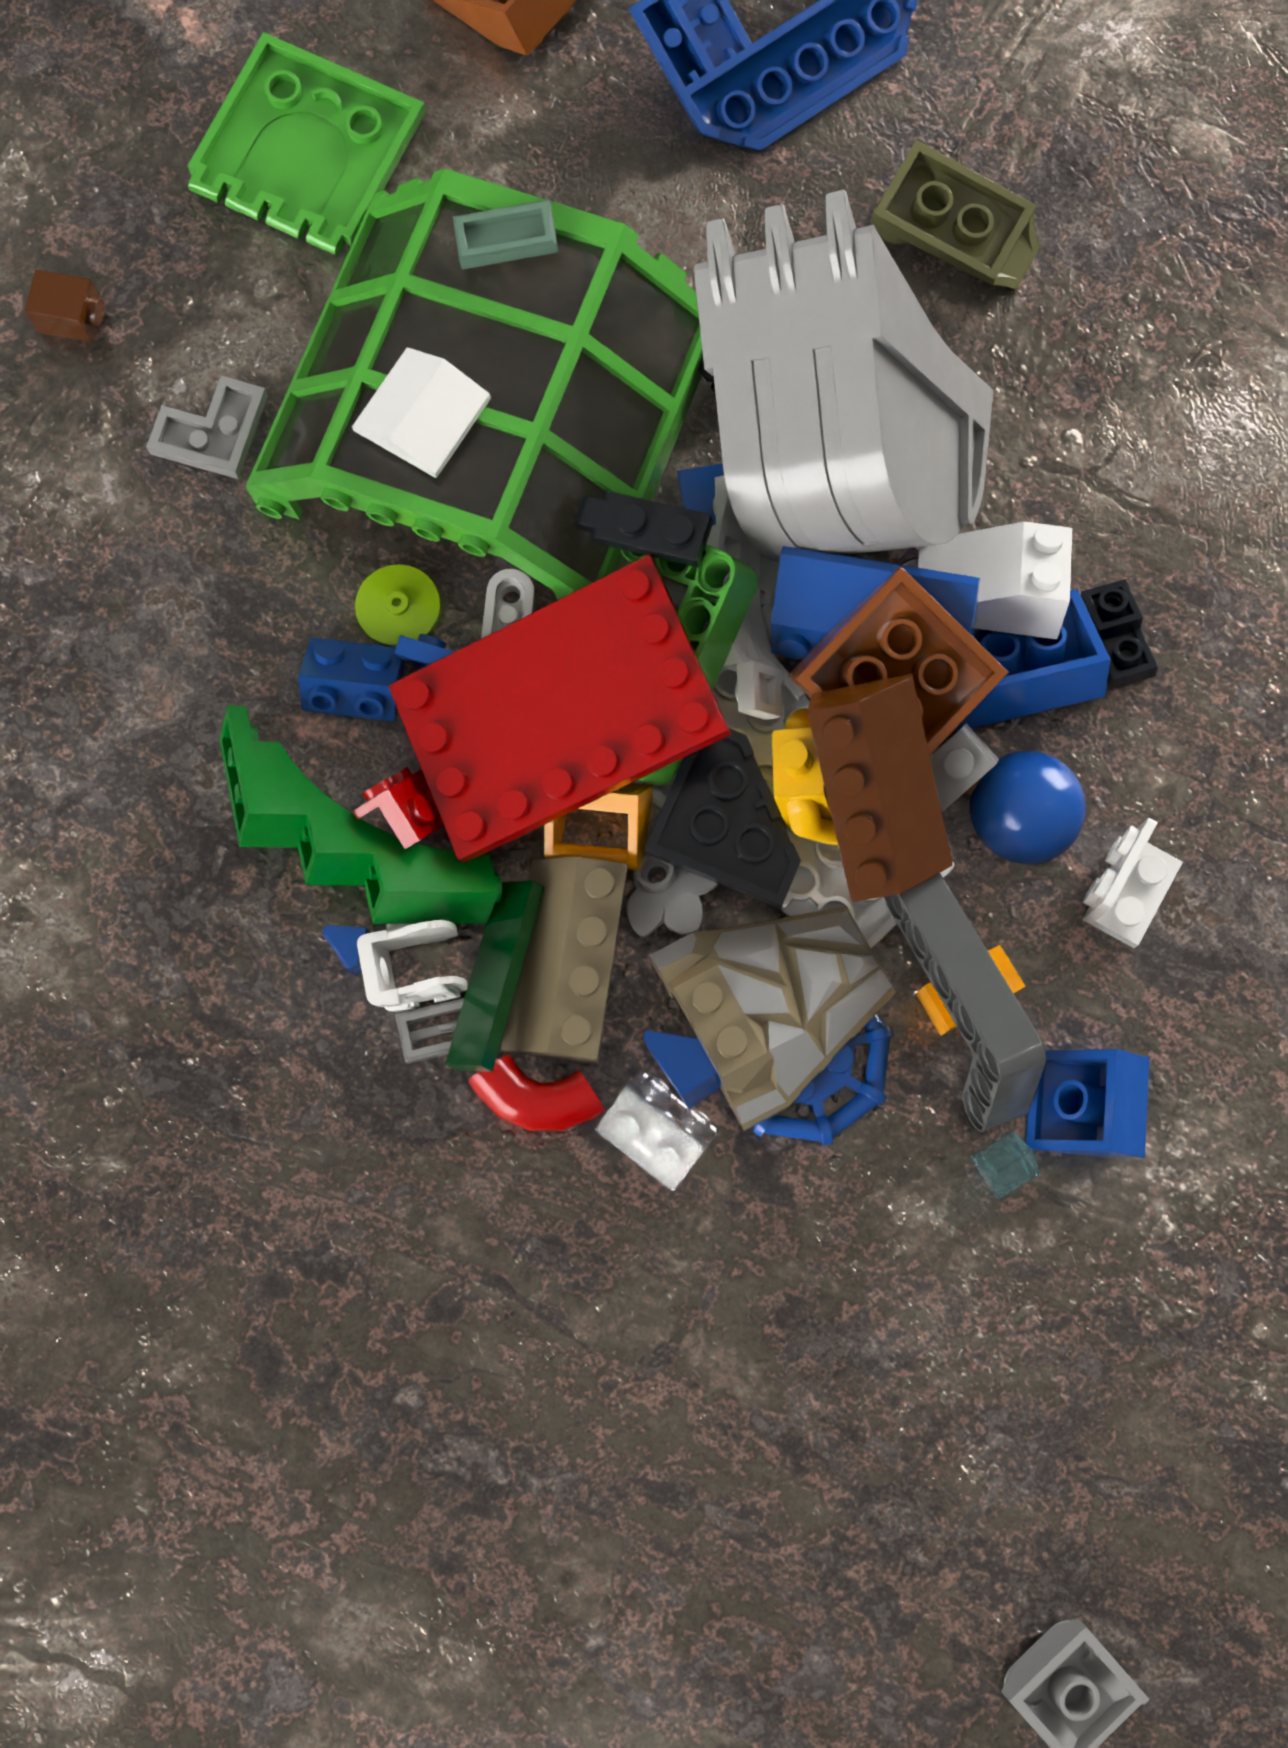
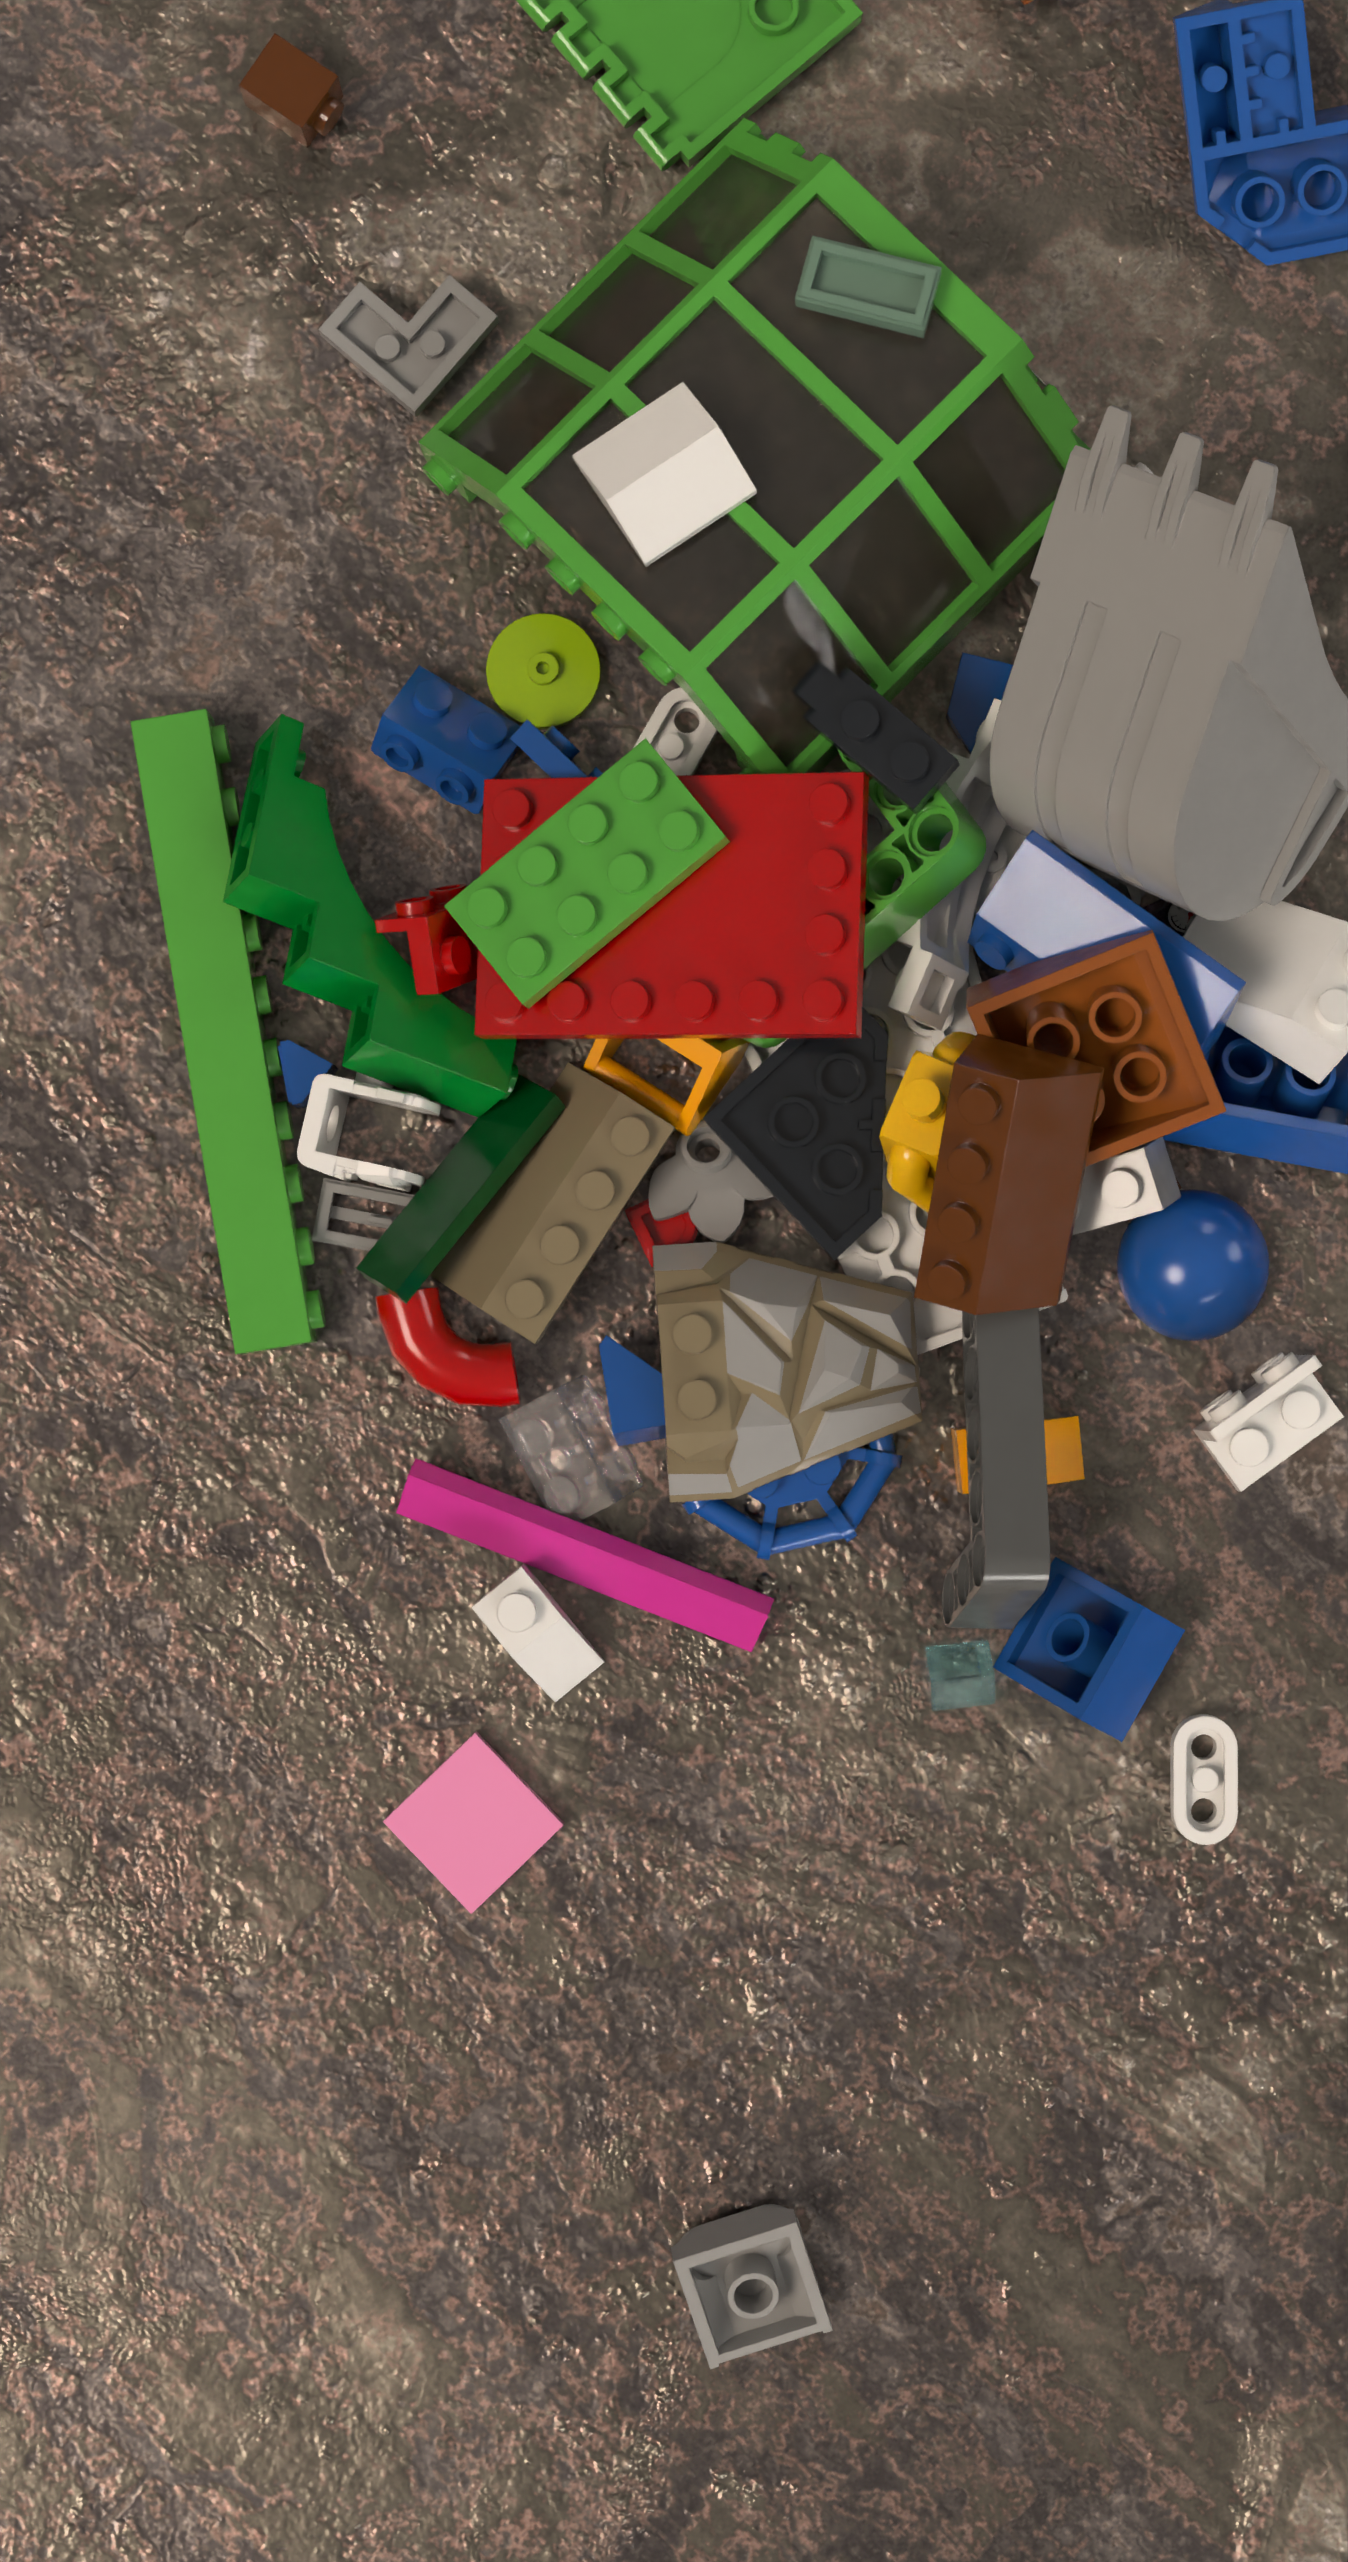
camera: 25 degrees right, 10 degrees up
none -> bright green brick [130,709,325,1355]
none -> bright pink tile [383,1731,564,1914]
none -> dark pink tile [396,1458,774,1652]
none -> bright green plate [444,738,730,1009]
none -> white slope [472,1563,605,1702]
none -> red tile [624,1199,698,1268]
none -> white plate [1170,1714,1238,1845]

